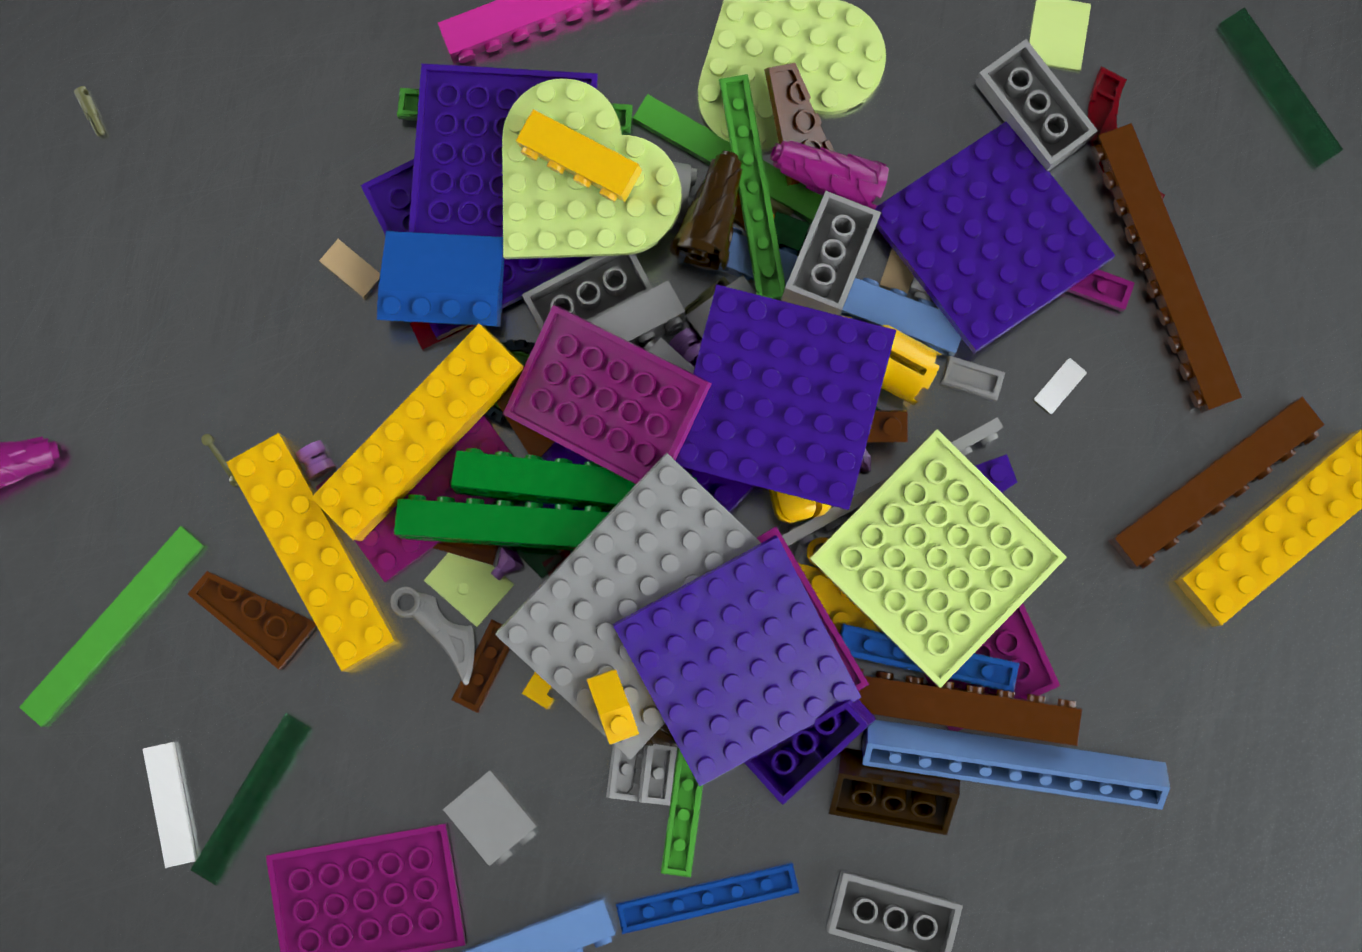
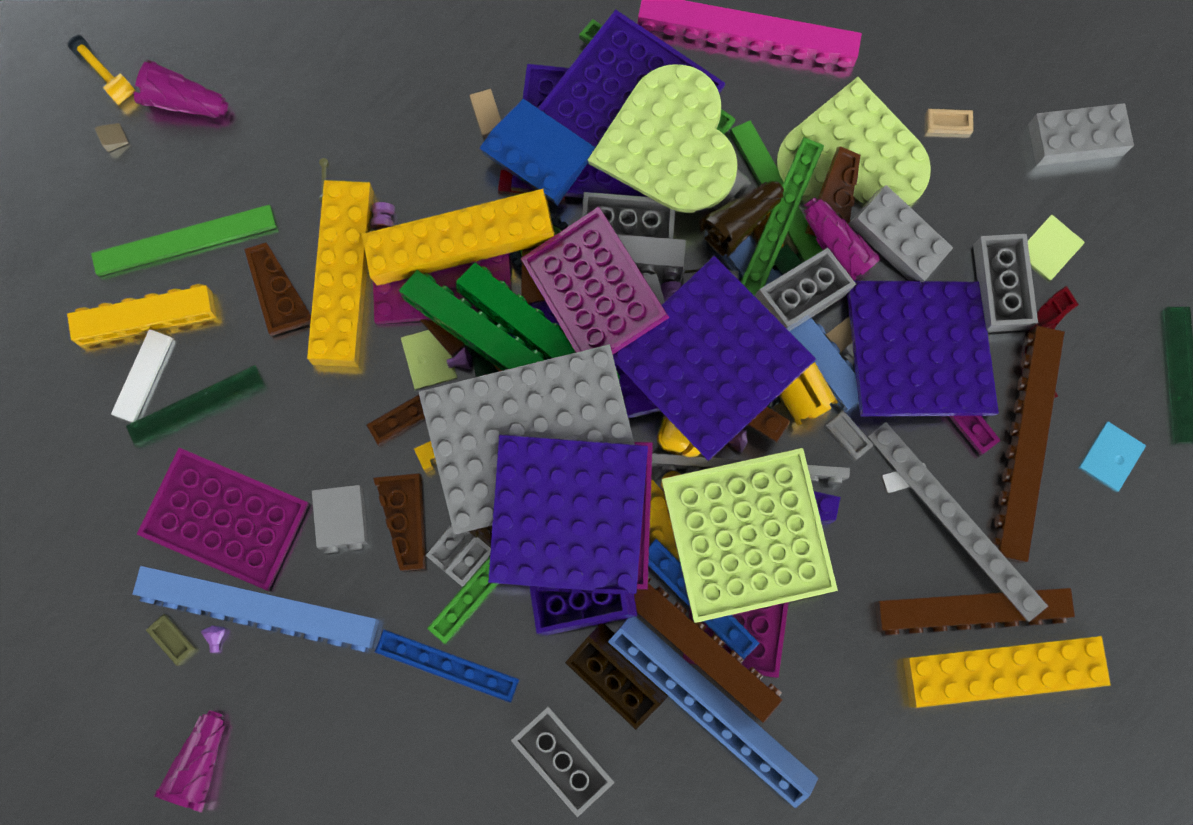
camera: 30 degrees right, 5 degrees down
light grey piece [390,587,475,685] -> none
yellow brick [516,109,642,202] -> none
yellow slope [586,669,639,745] -> none
none -> yellow brick [67,284,217,346]
none -> reddish brown wing [373,473,426,571]
none -> light grey brick [848,185,953,283]
none -> light grey plate [868,422,1048,622]
none -> medium azure piece [1079,421,1146,492]

